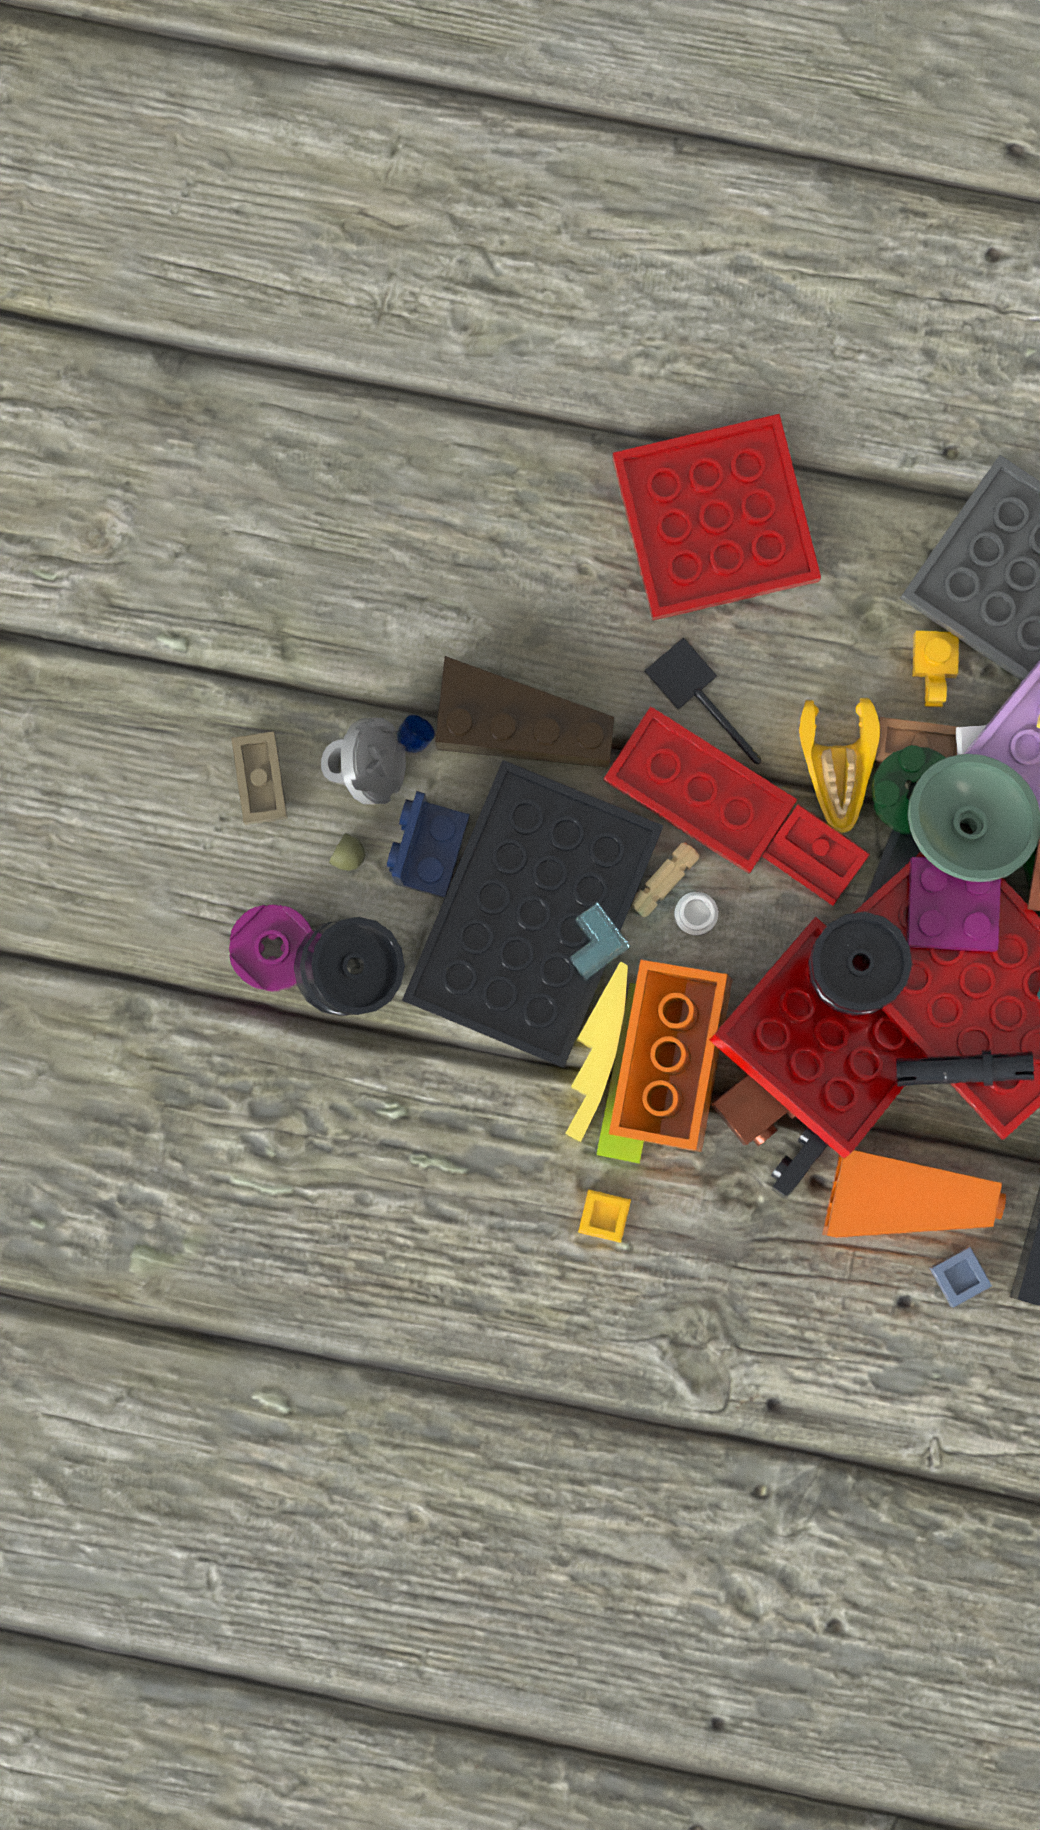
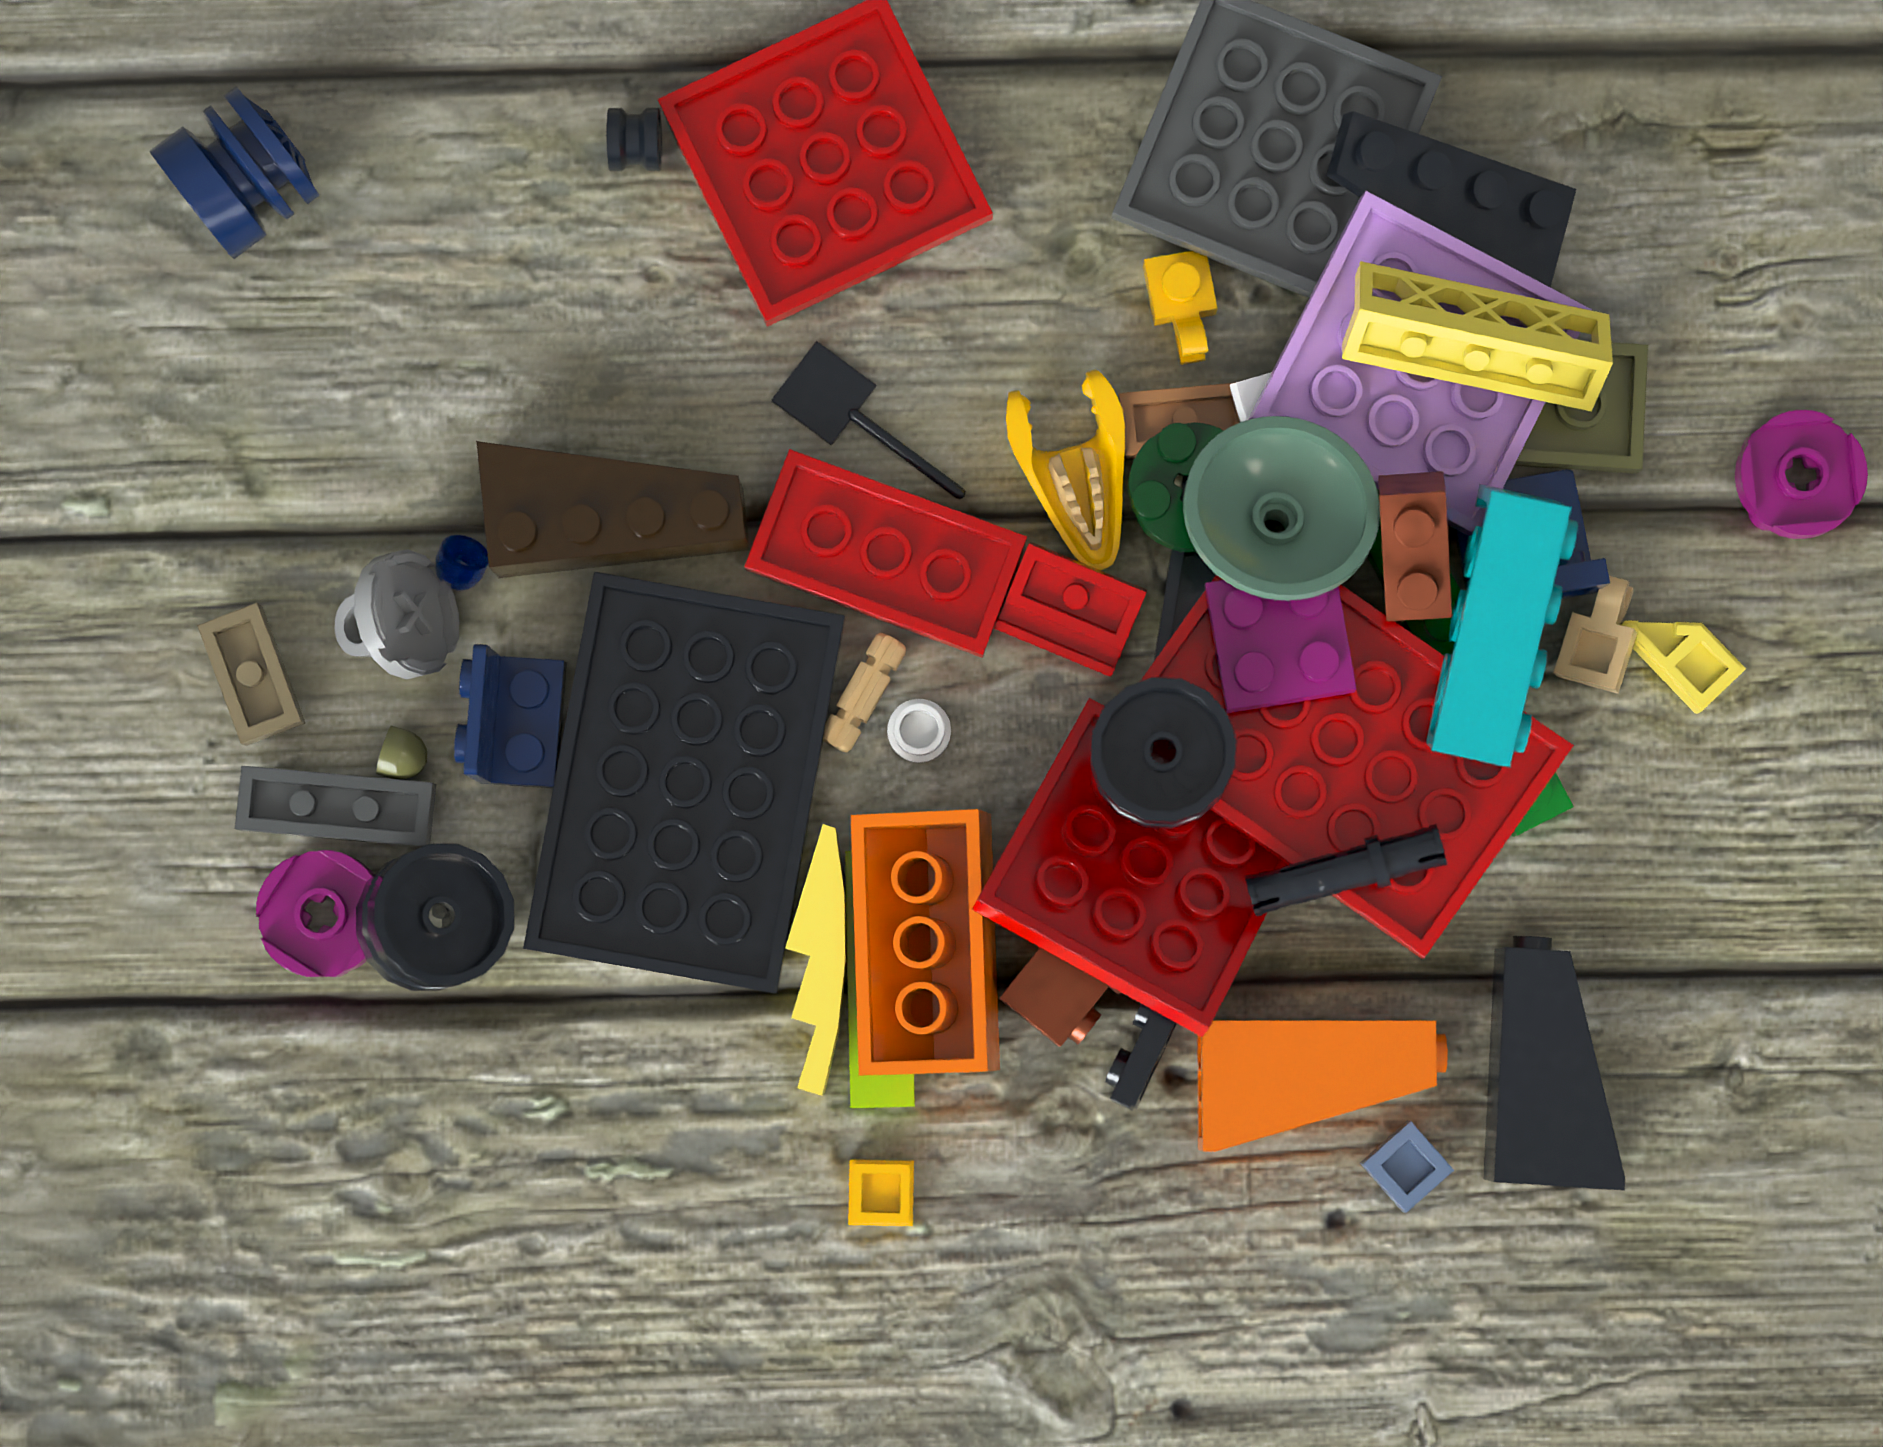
camera: 15 degrees left, 0 degrees up
clear light blue piece [570,902,631,981] -> none
none -> dark blue wheel [149,86,320,259]
none -> dark grey plate [235,765,436,847]
none -> black wheel [606,108,662,171]

